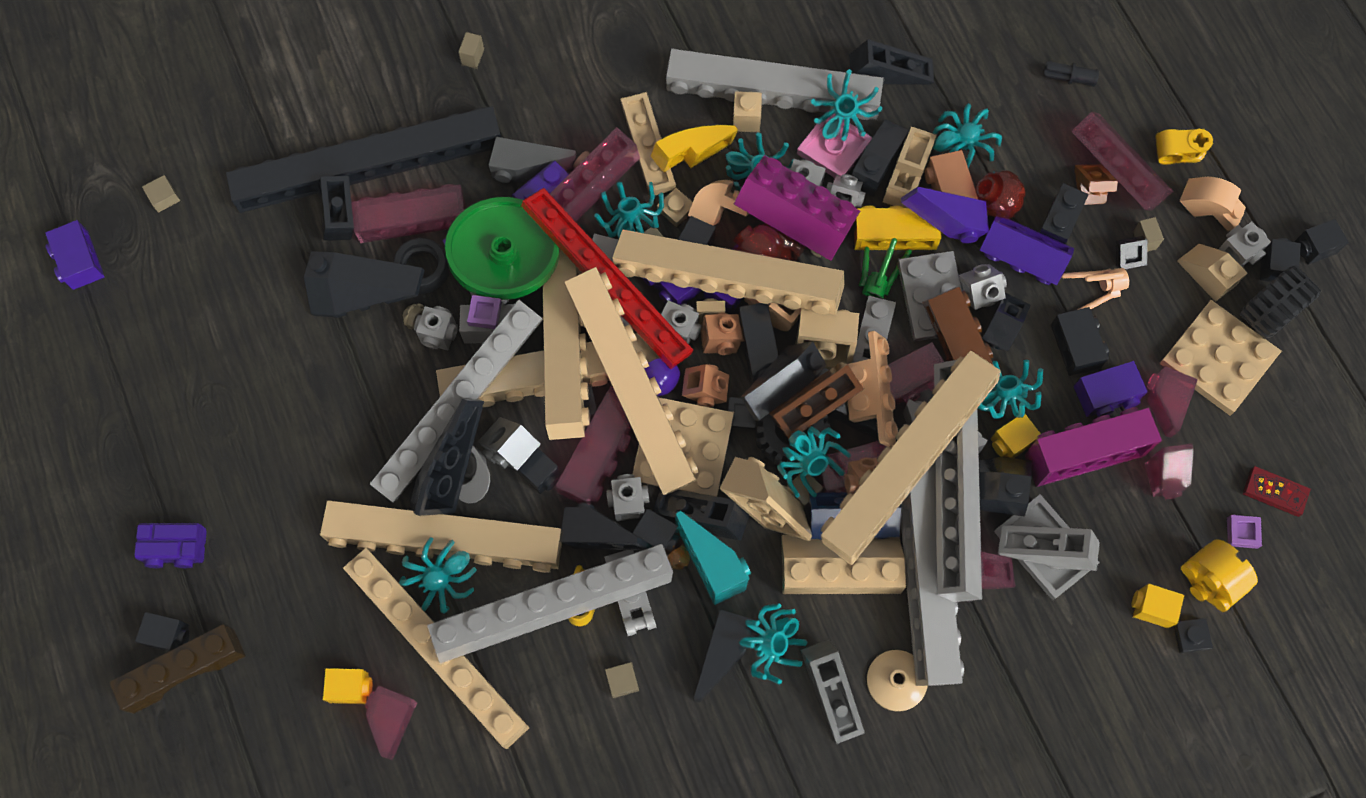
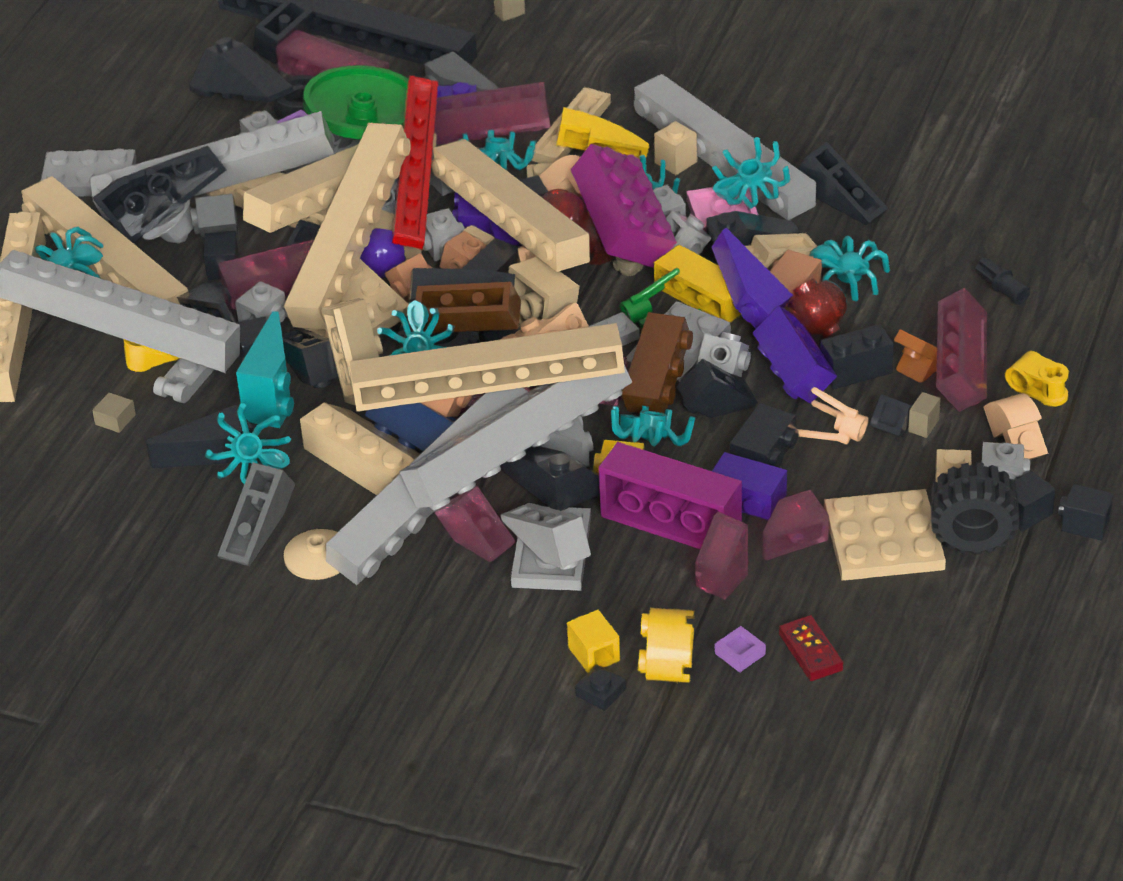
camera: 45 degrees right, 30 degrees down
none -> light grey plate [41,149,136,197]

